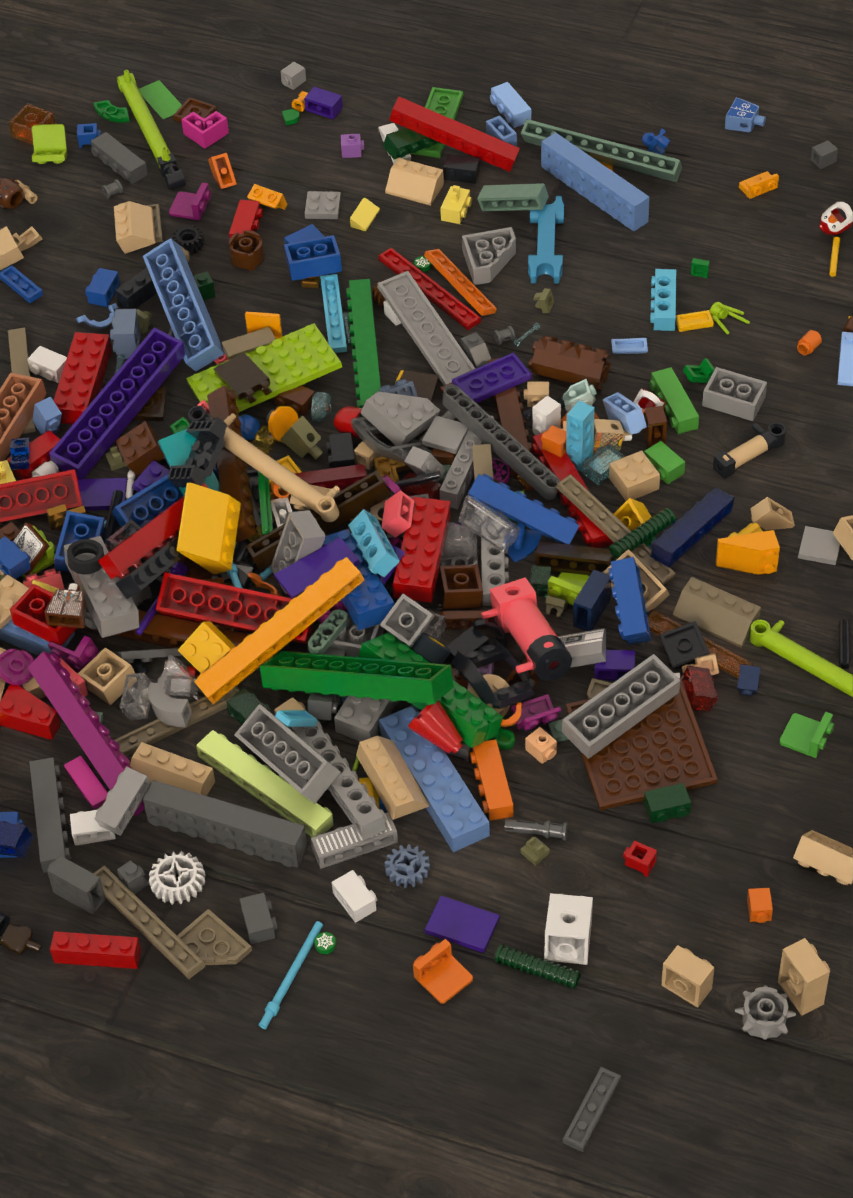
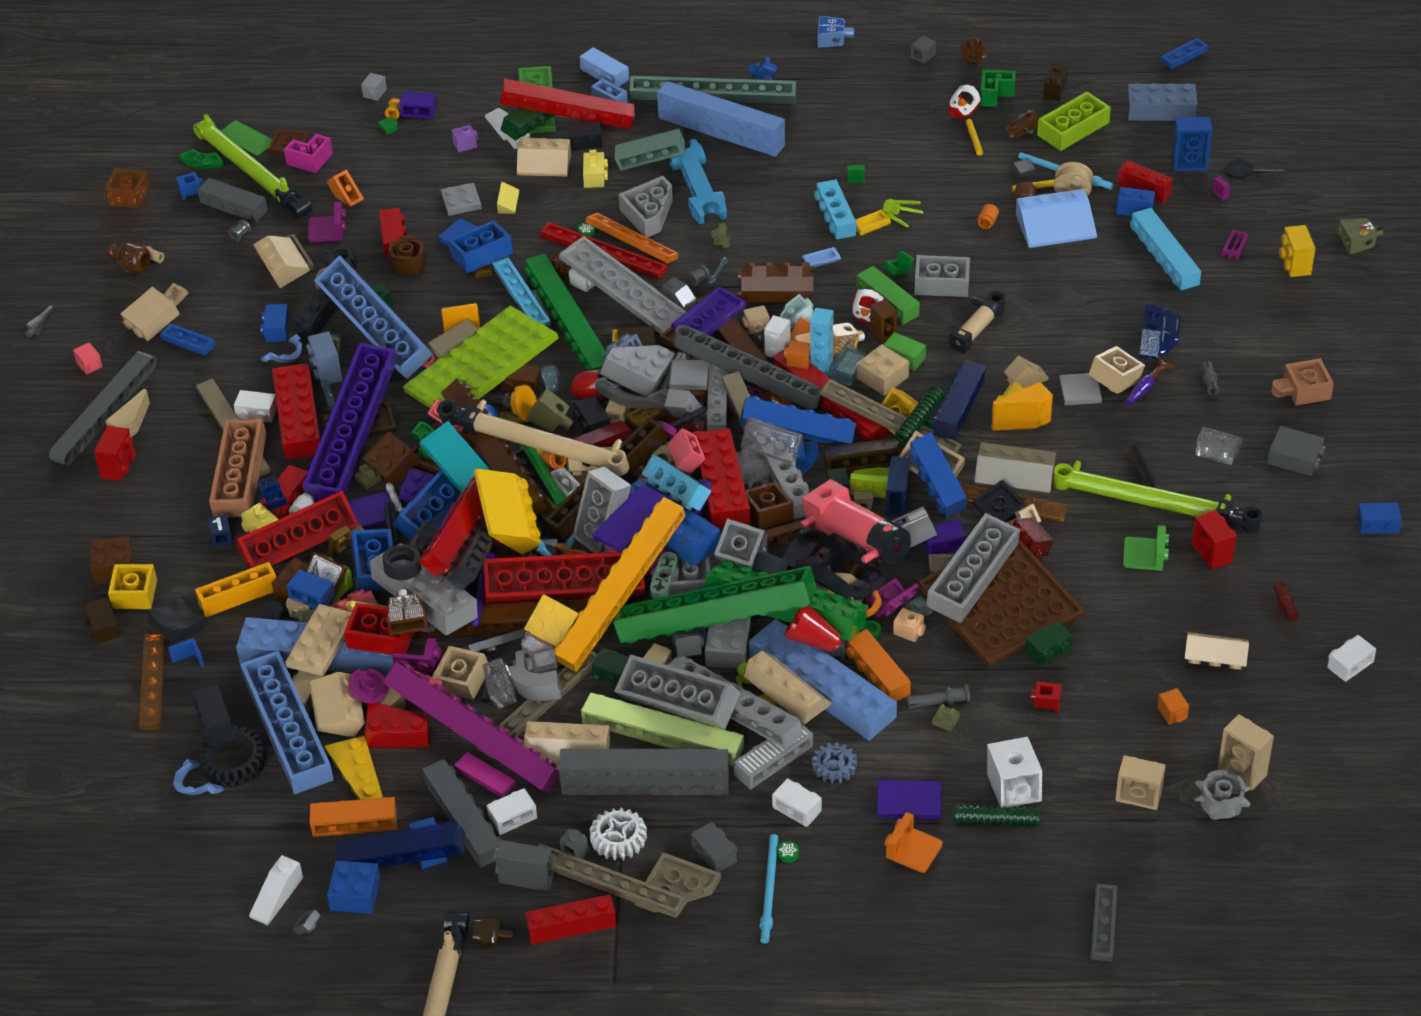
camera: 20 degrees left, 5 degrees down
lime bracket [32,124,68,164] -> none
medium blue brick [32,397,62,435] -> none
light grey brick [95,766,151,836] -> none
black plate [168,420,227,488] -> none
dark brown tile [214,352,272,404] -> none
light orange bracket [247,184,288,210] -> none
medium azure tile [275,710,318,727] -> none
light blue brick [602,392,647,434] -> none
dark blue brick [737,665,761,696] -> none
light orange bracket [739,171,779,199] -> none

